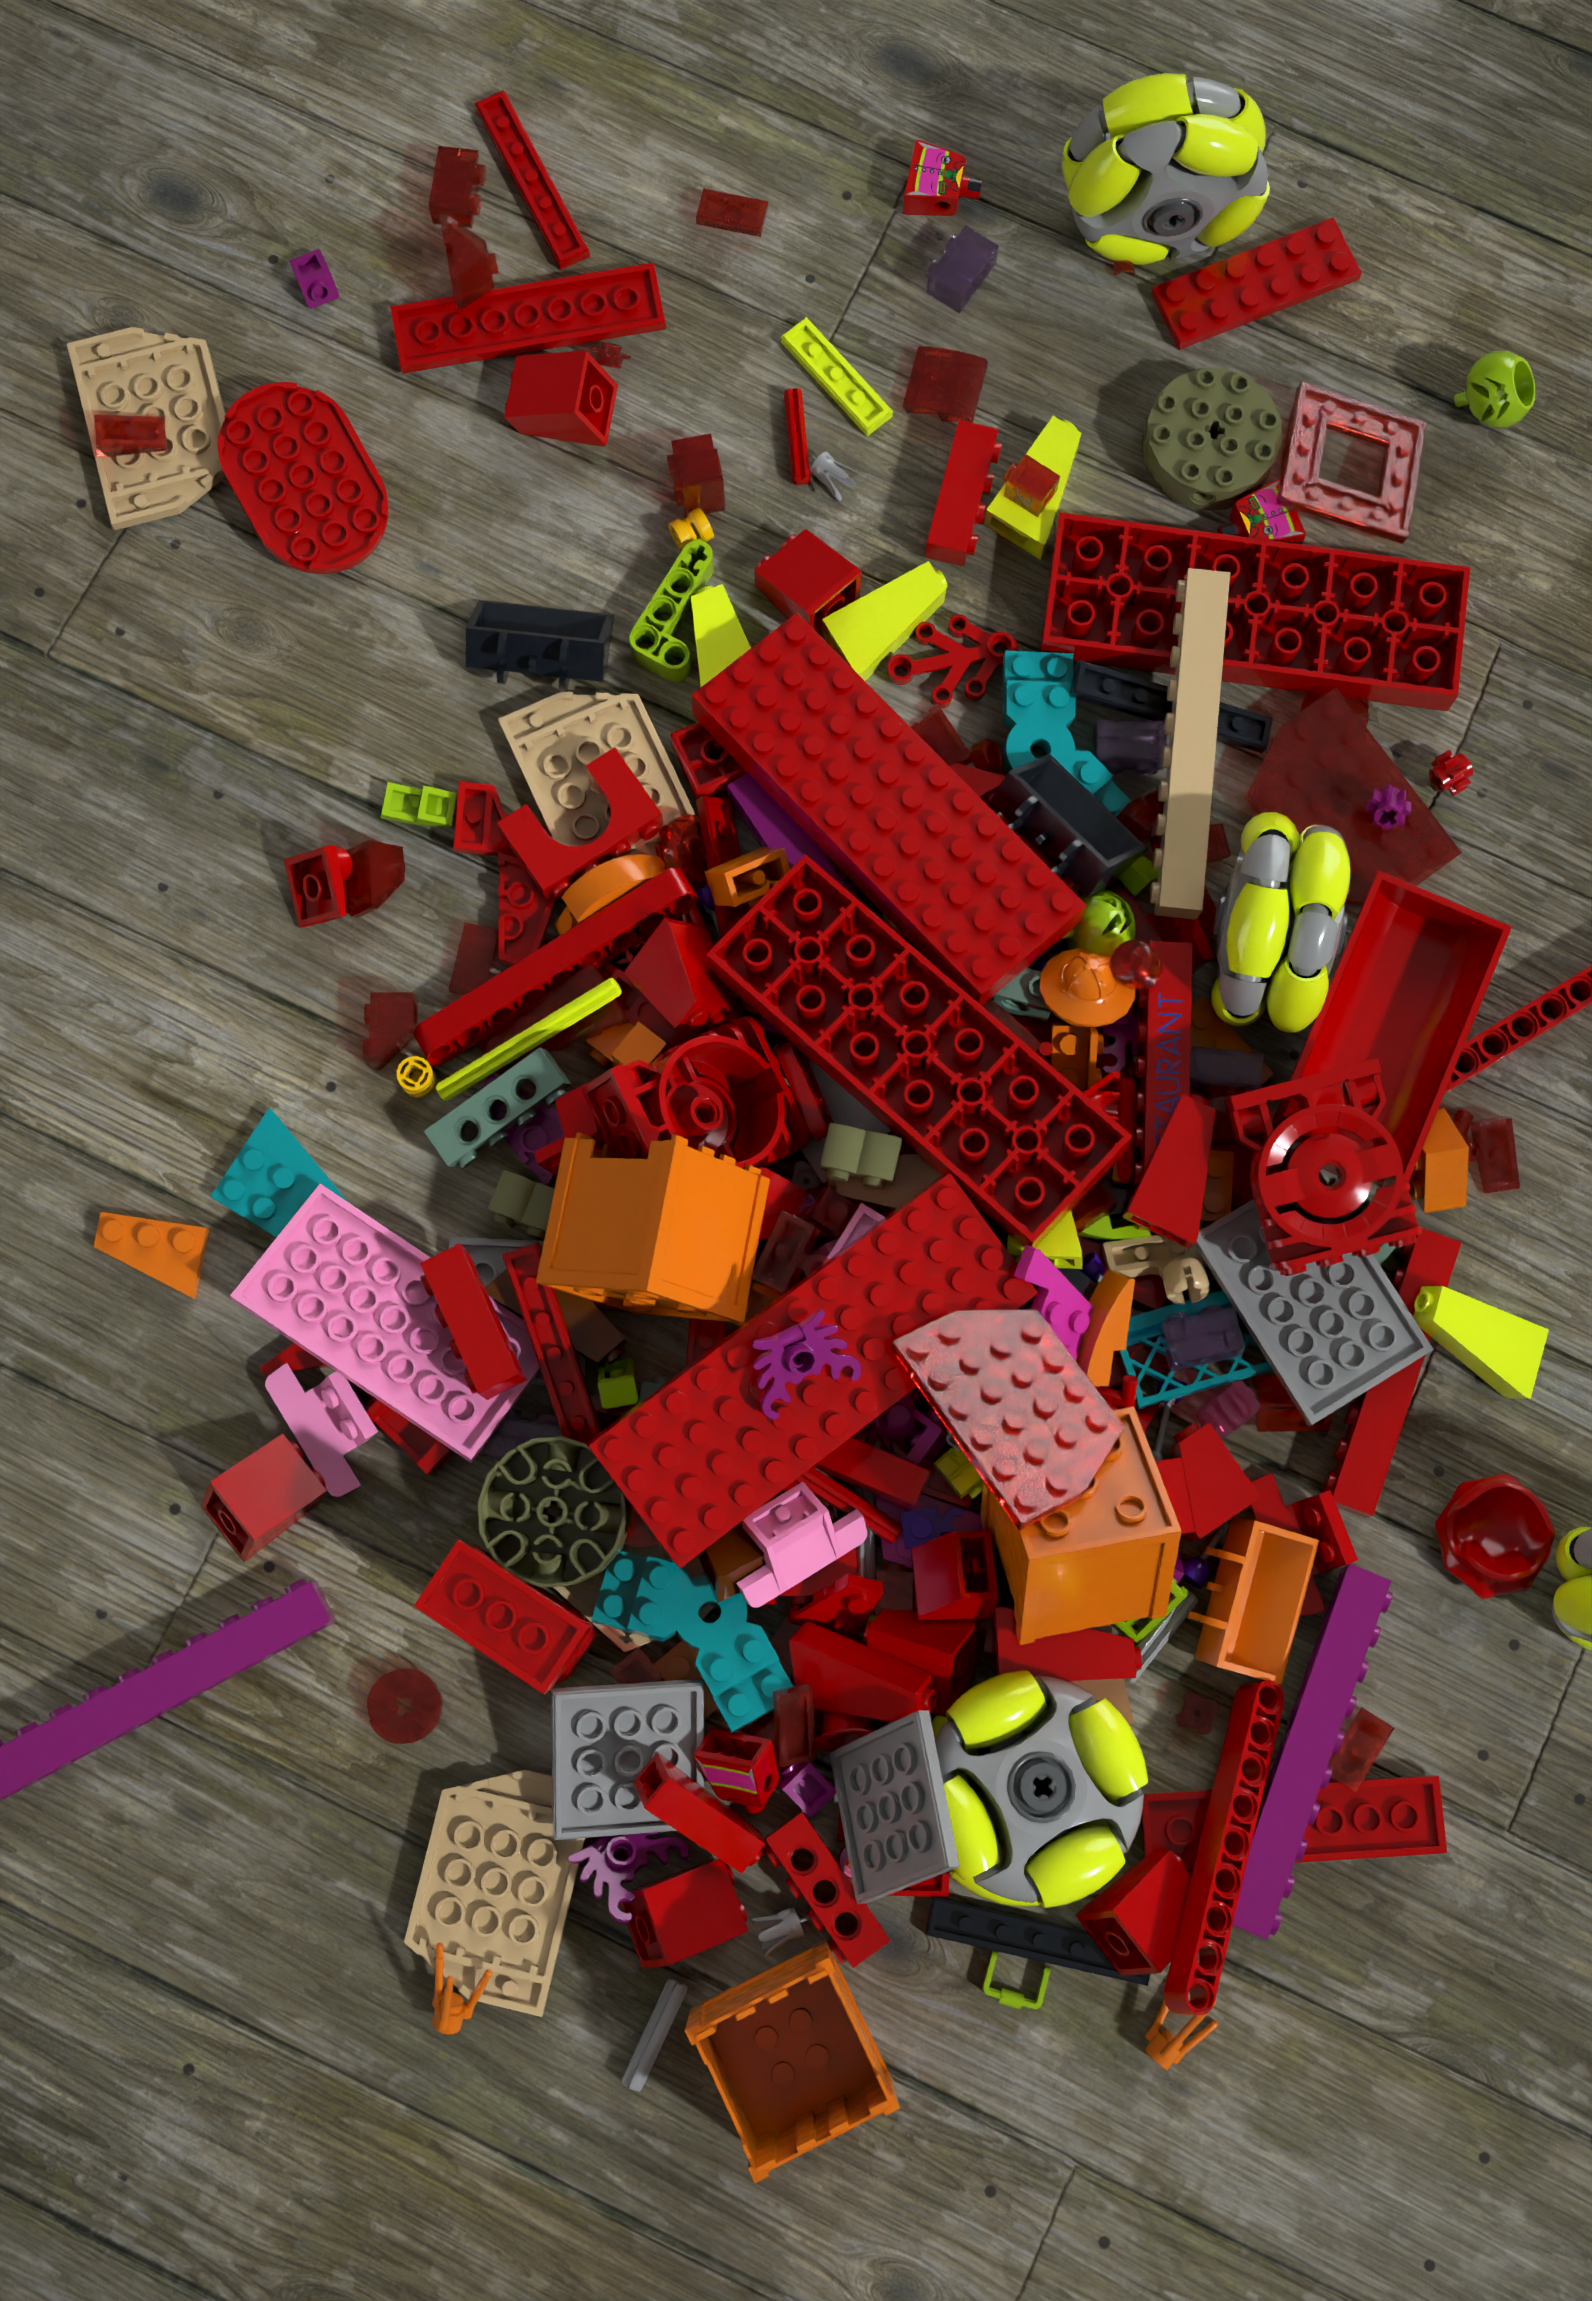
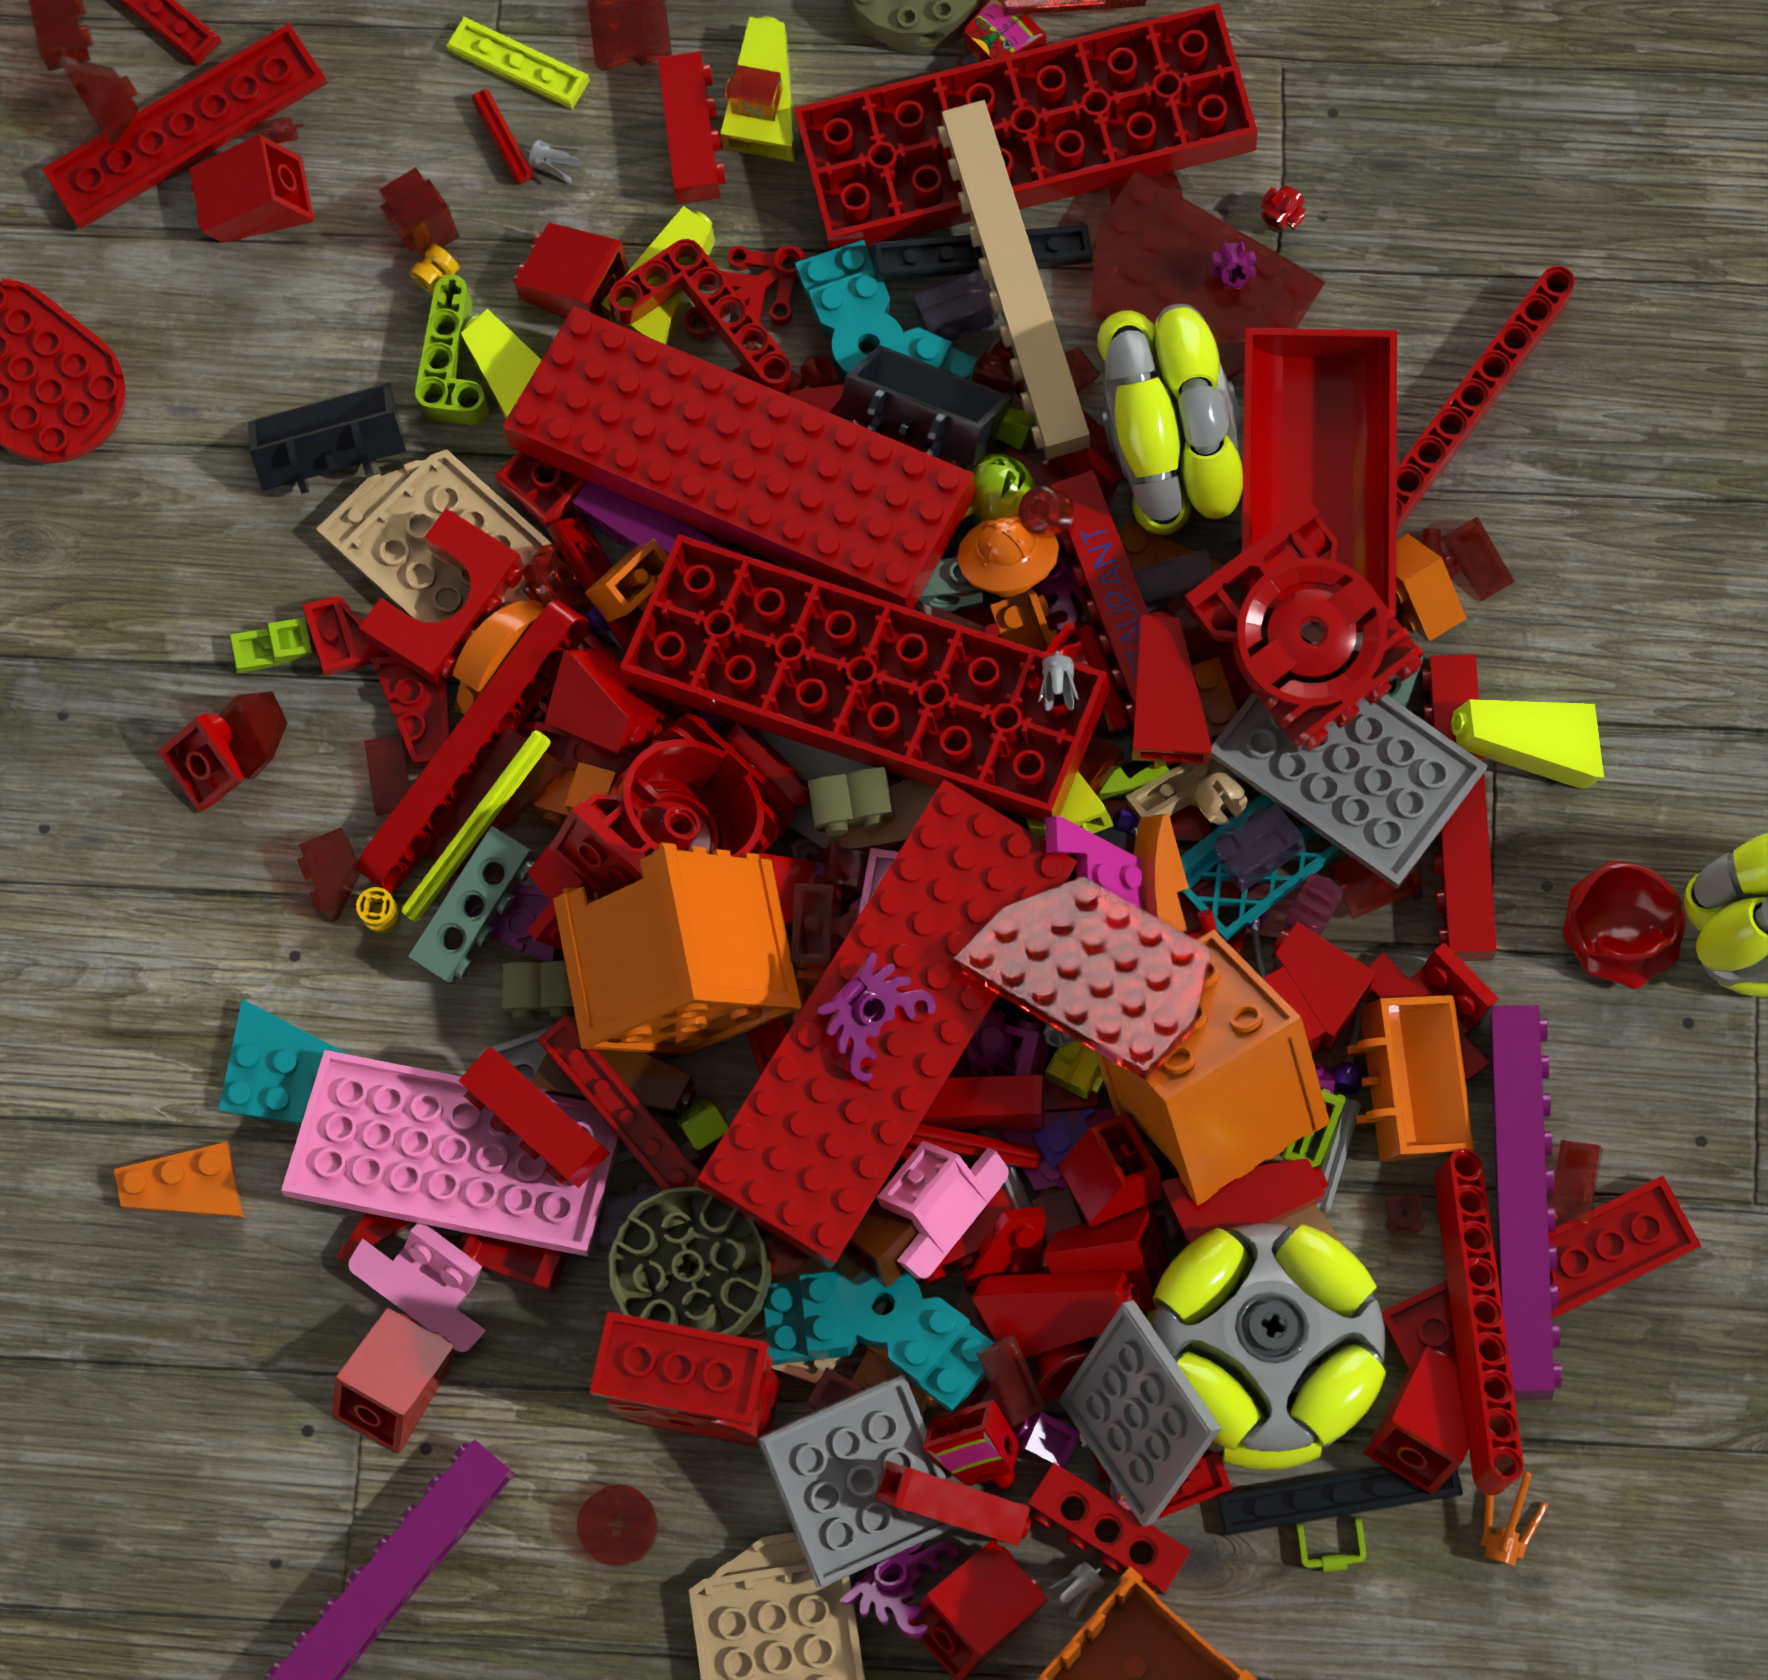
camera: 10 degrees left, 5 degrees down
none -> red beam [609,239,791,394]
none -> light grey piece [1038,651,1079,711]

